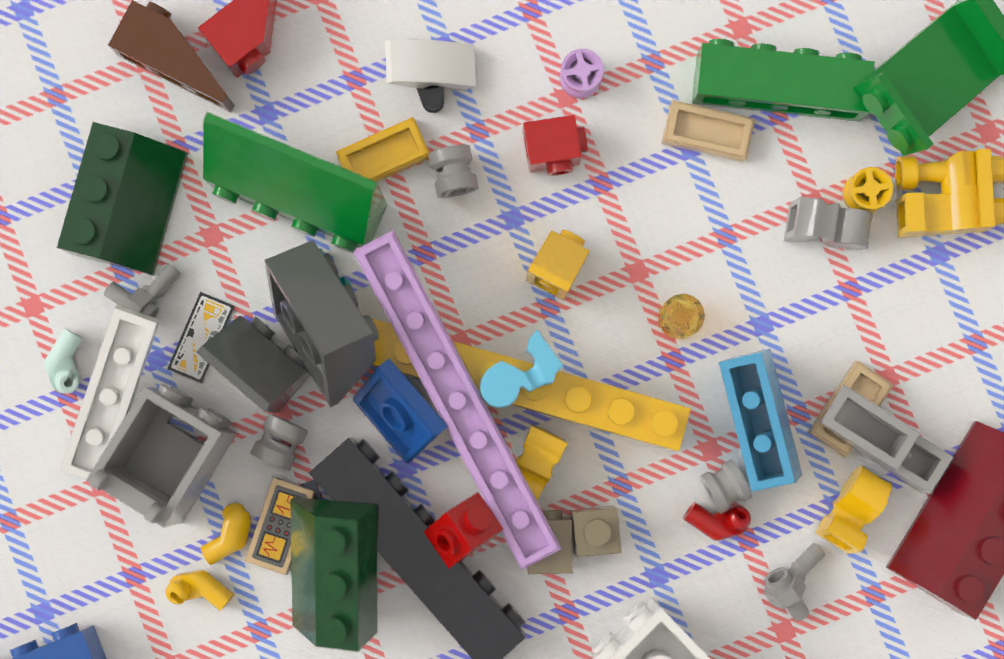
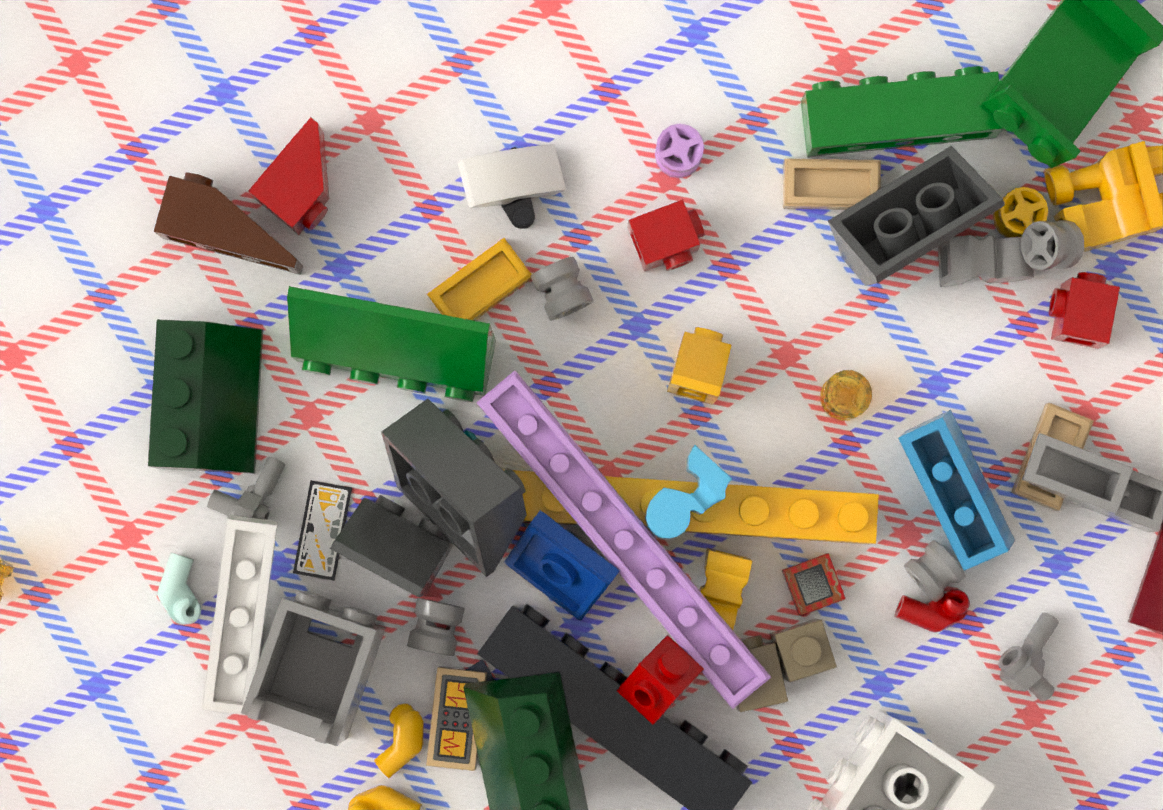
camera: 10 degrees left, 0 degrees up
yellow leg [815,465,892,554] -> none
none -> tile [782,553,846,616]
none -> dark grey slope [828,146,1005,286]
none -> light grey wheel [1021,220,1084,270]
none -> red brick [1049,272,1120,349]

